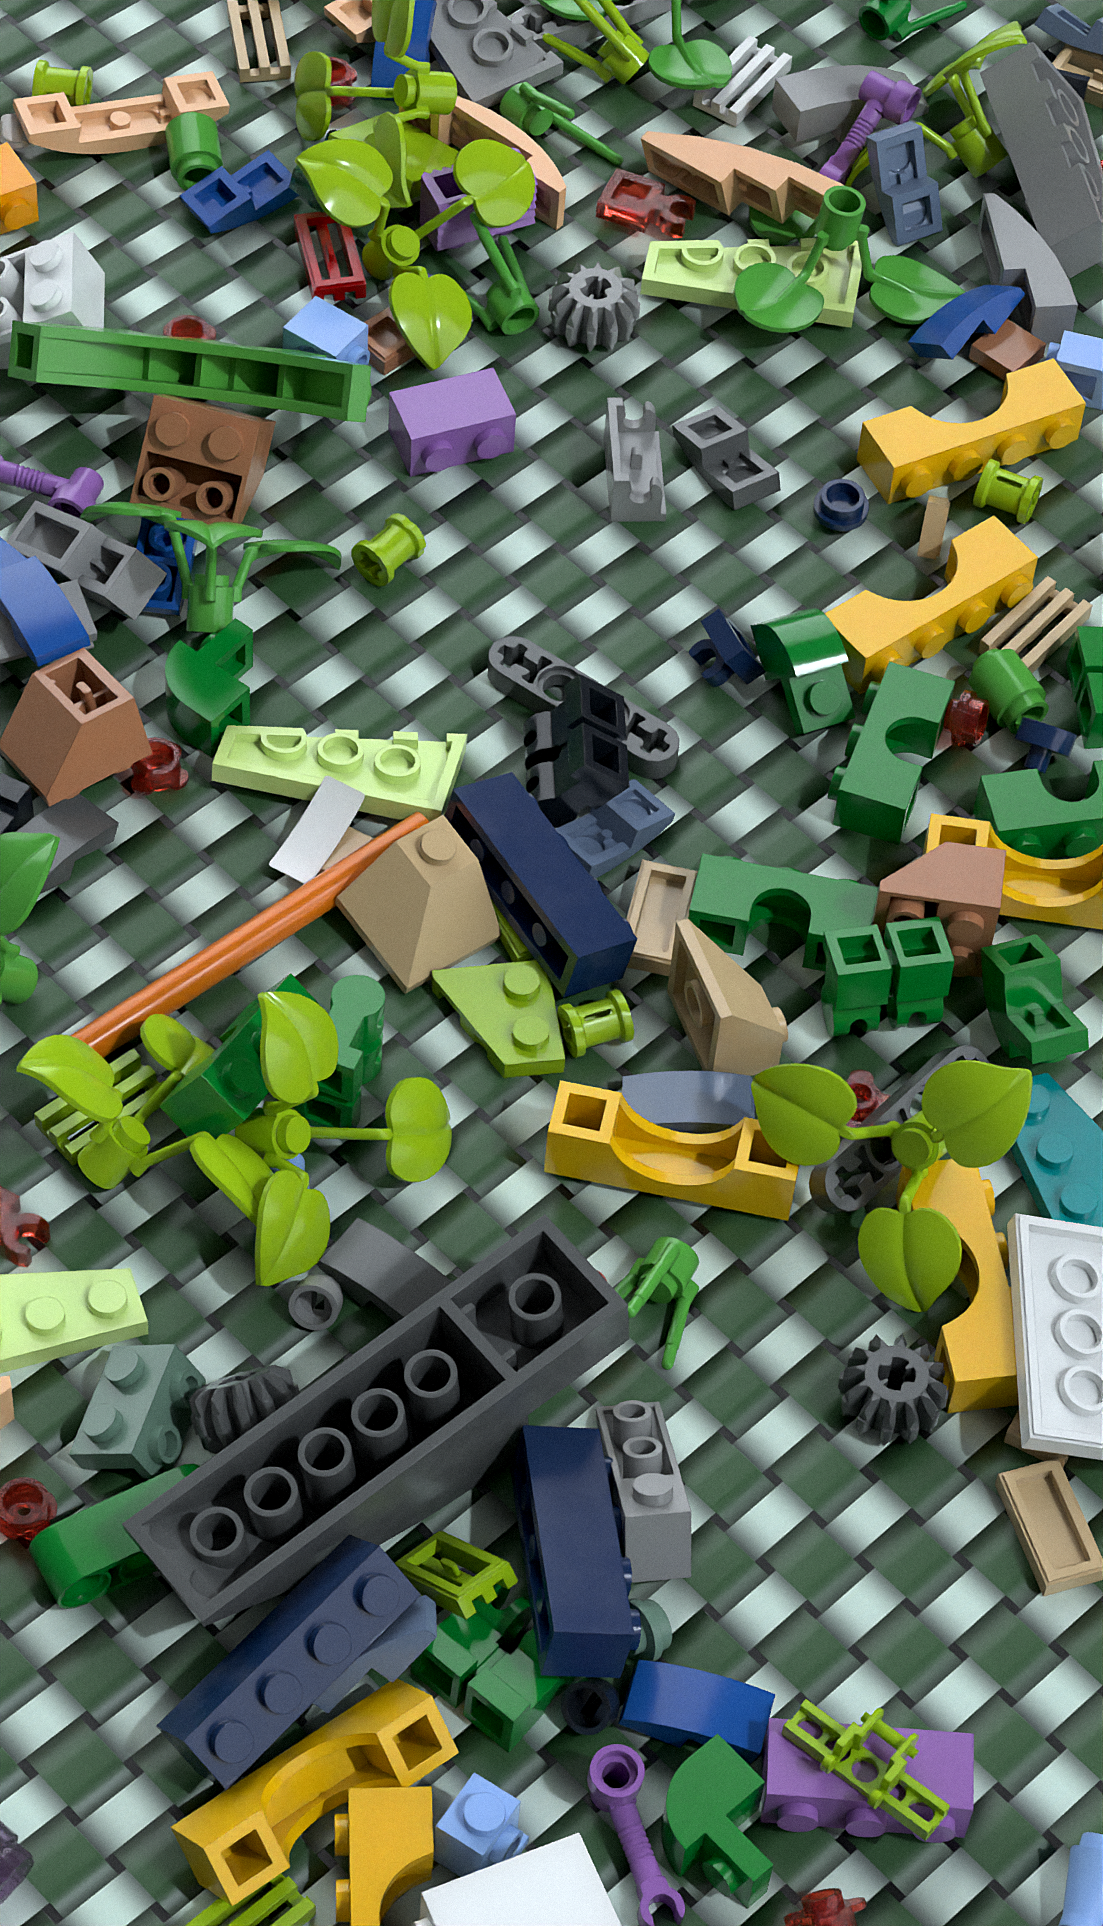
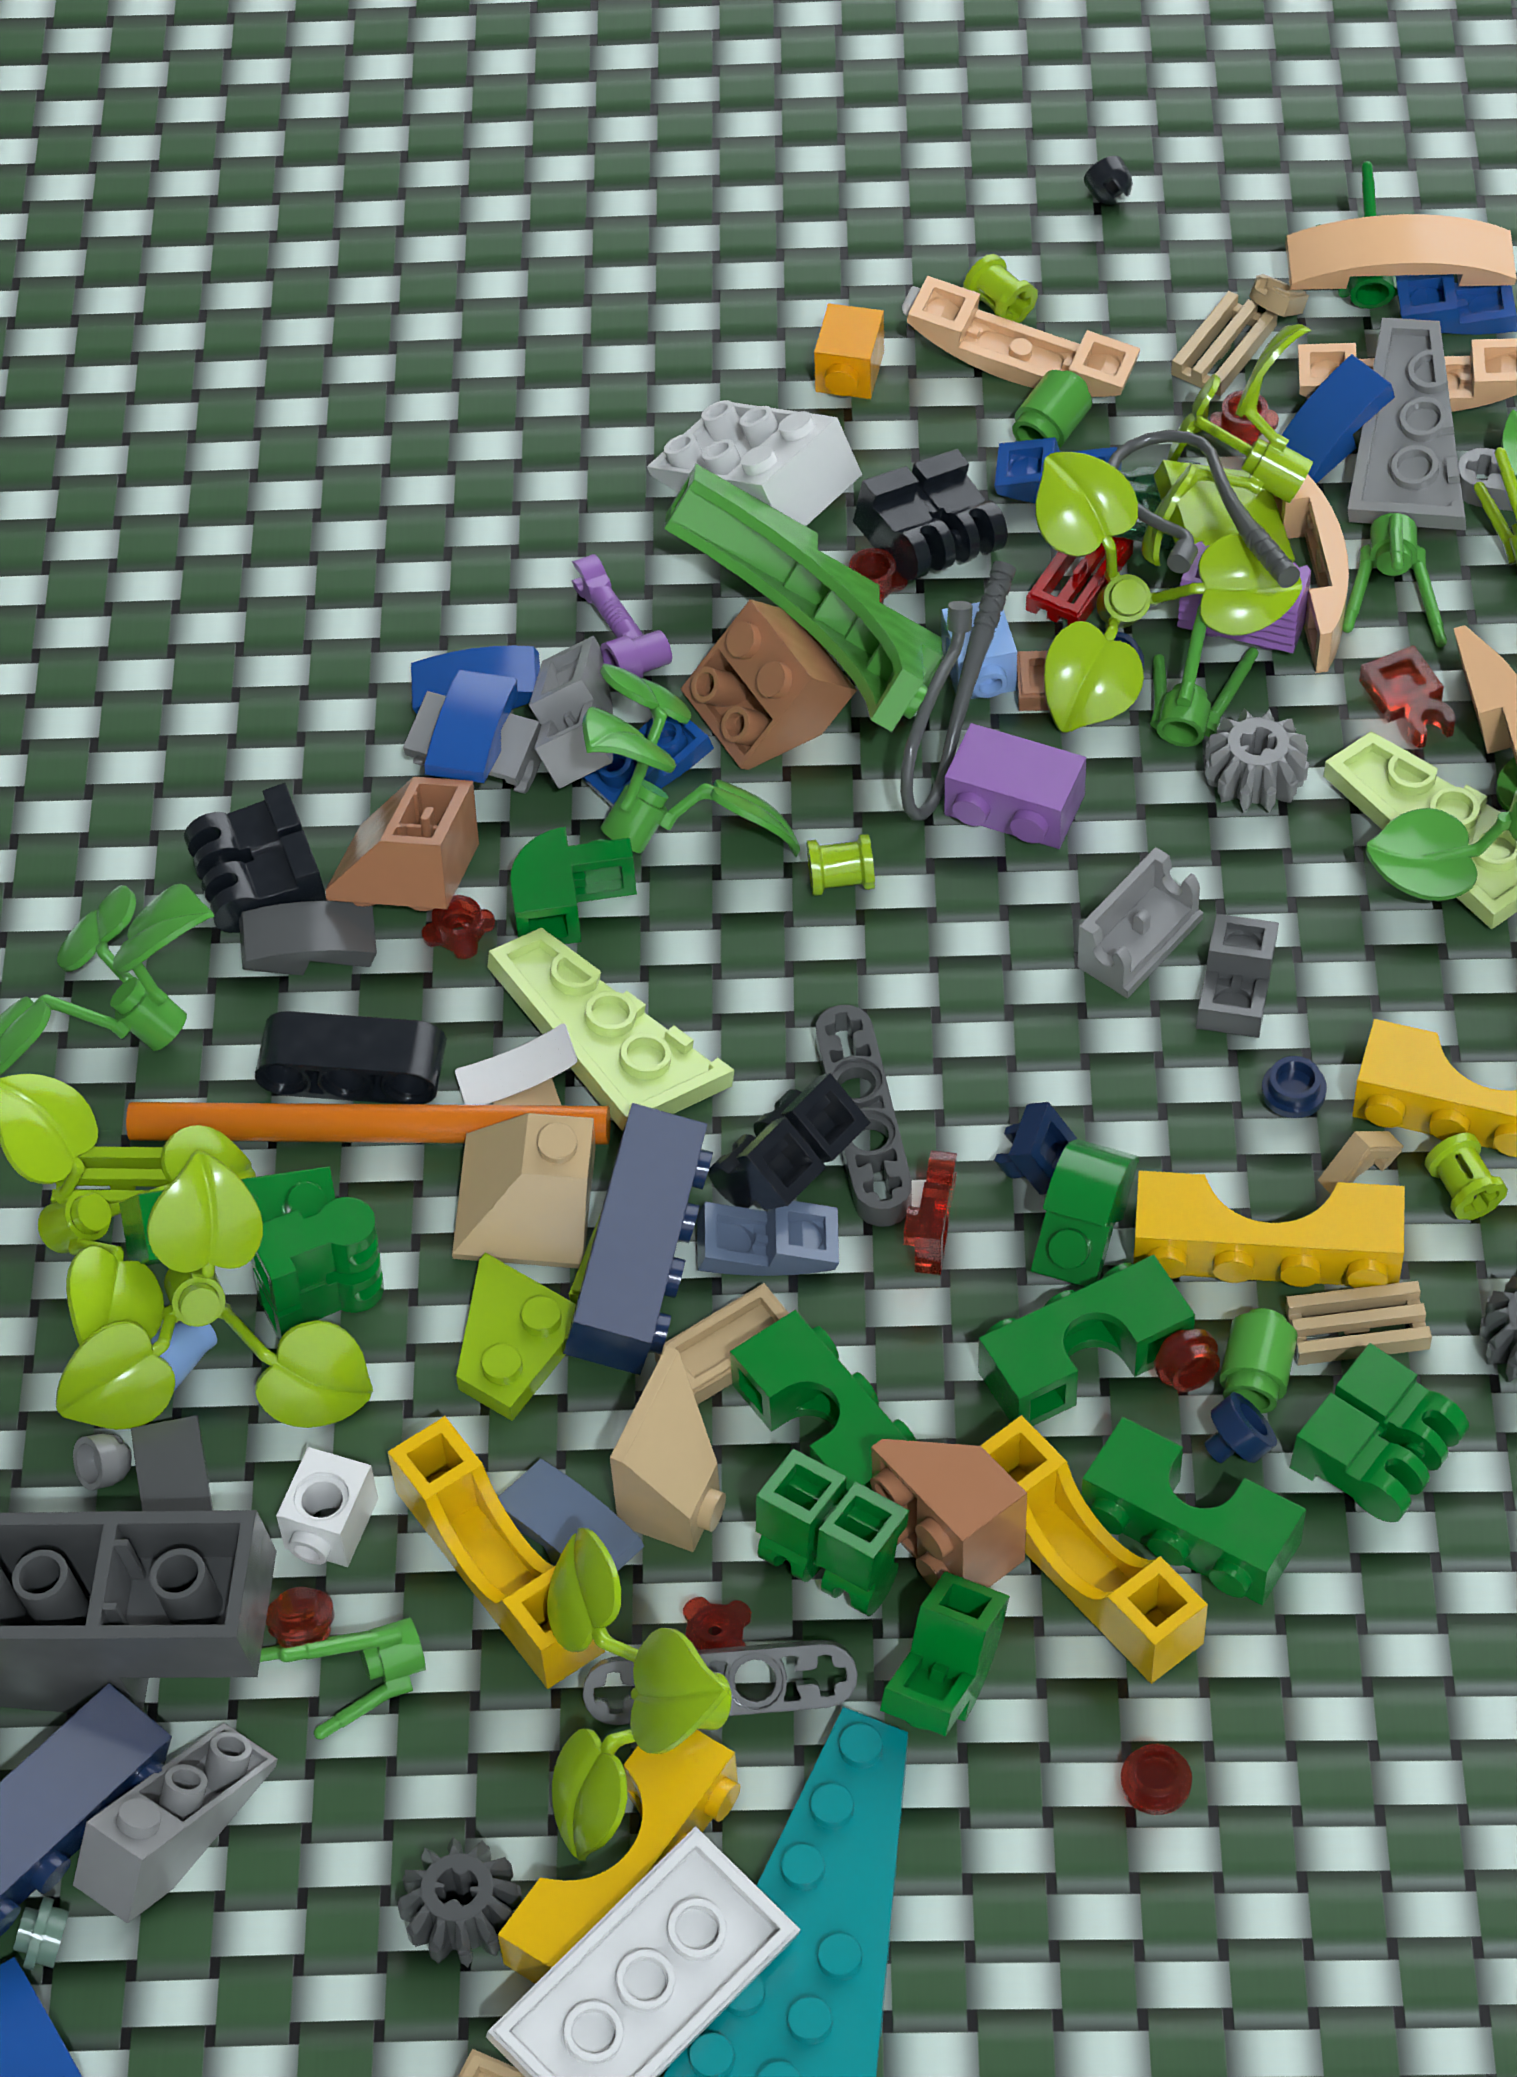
camera: 50 degrees right, 0 degrees up
lime bush [557,989,634,1058] -> none
none -> black beam [255,1011,447,1104]
none -> white brick [276,1447,378,1567]
none -> black legs [853,449,1008,580]
none -> dark grey piece [900,561,1016,821]
none -> clear red plate [904,1150,957,1275]
none -> dark grey piece [1108,430,1300,588]

